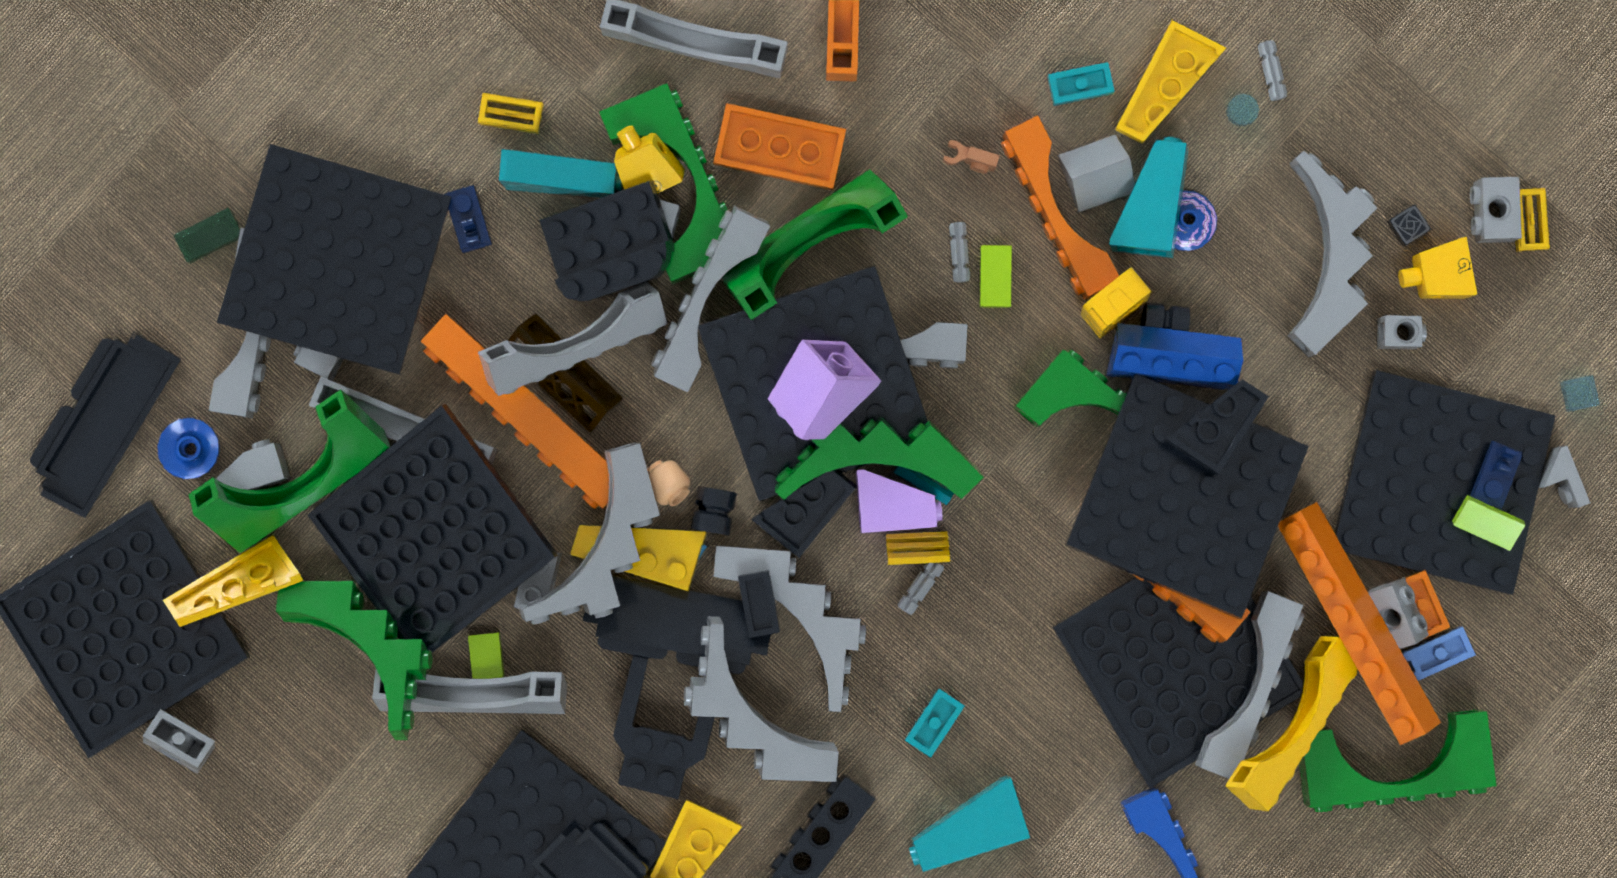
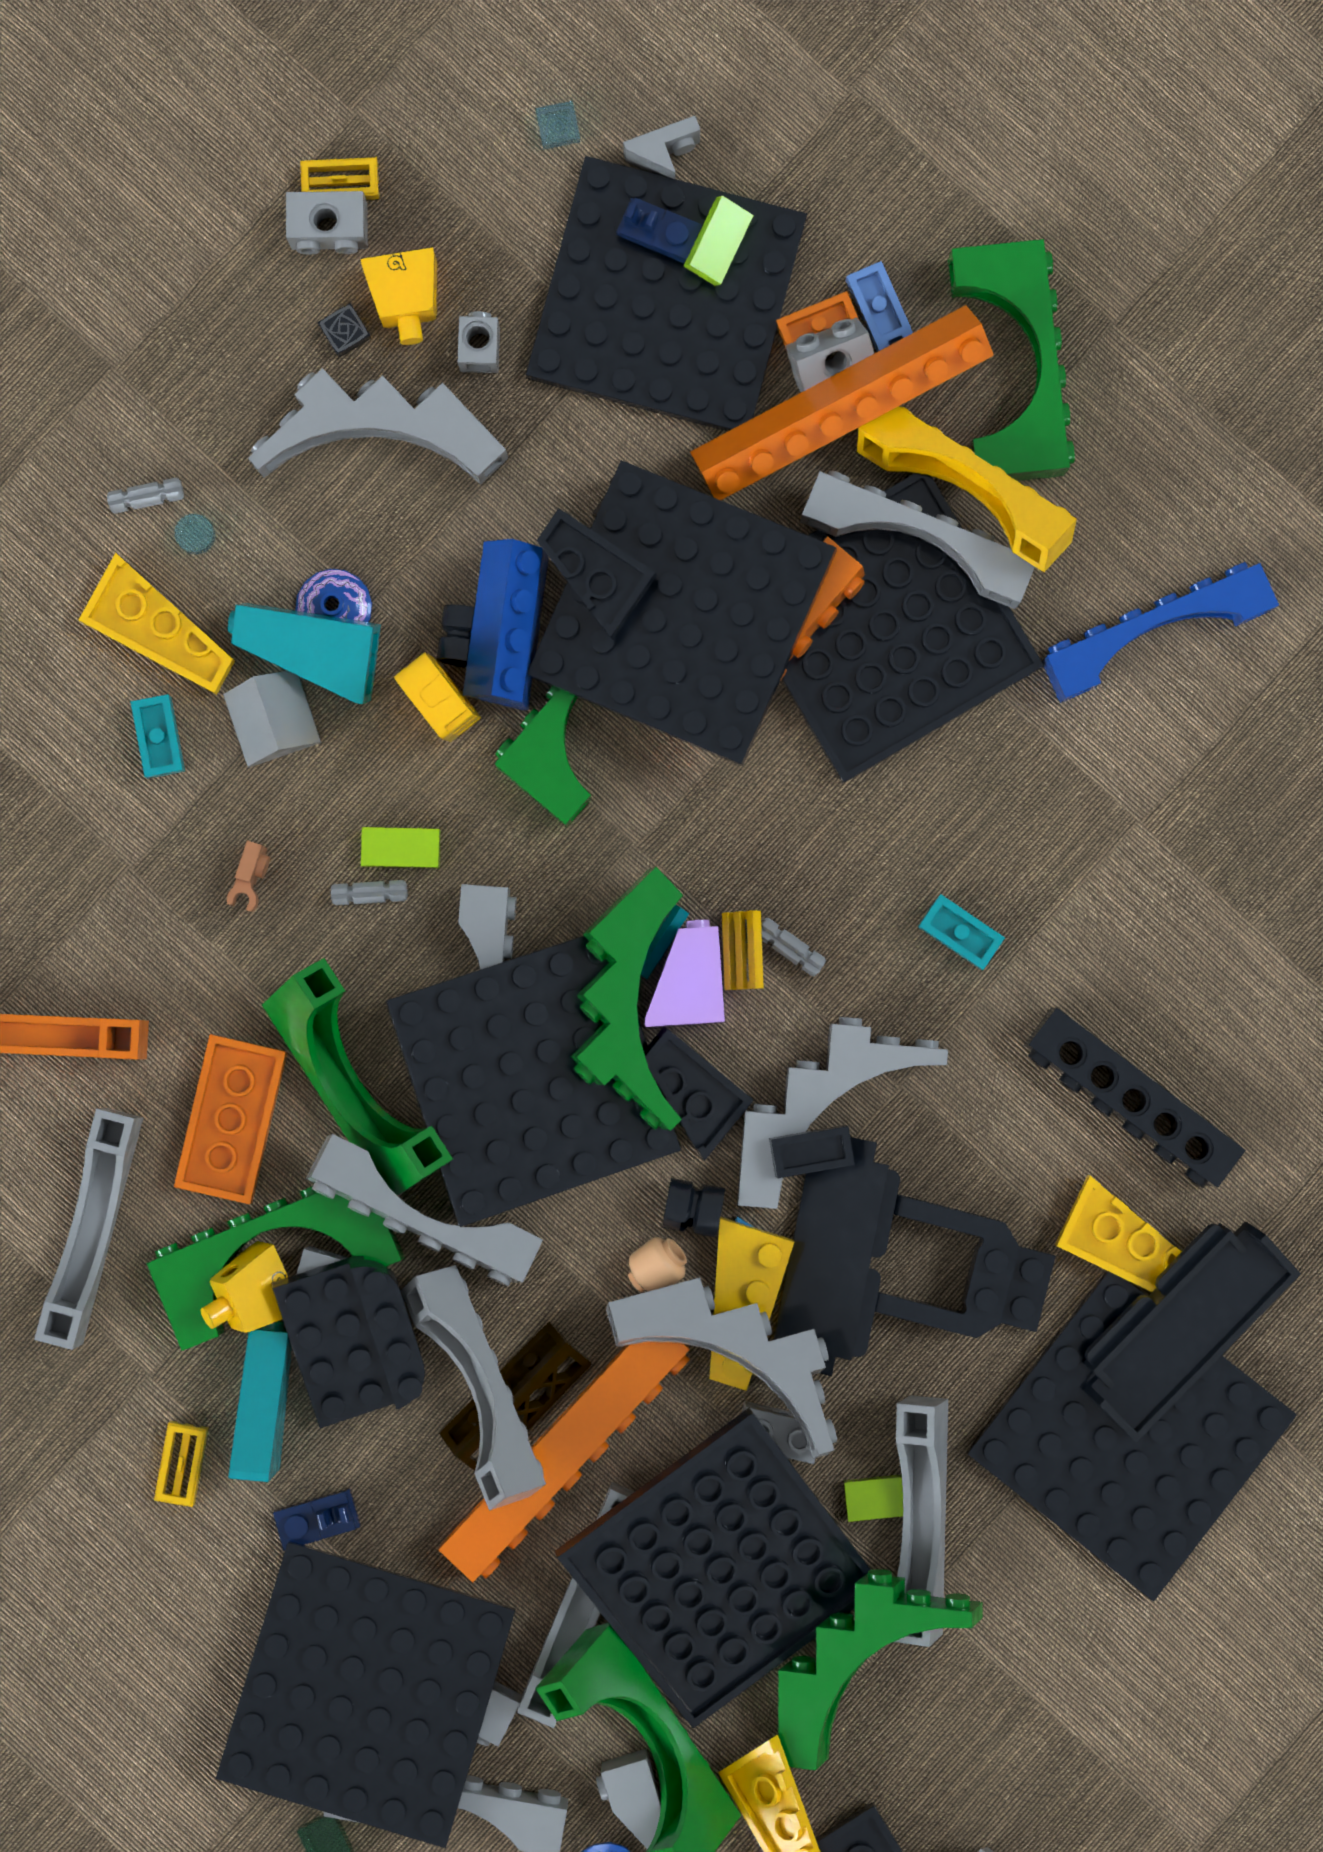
camera: 85 degrees left, 0 degrees up
light grey arch [684,616,839,782] -> none
lavender slope [768,340,881,440] -> none
teal slope [909,775,1030,872] -> none
orange arch [1001,115,1119,300] -> none

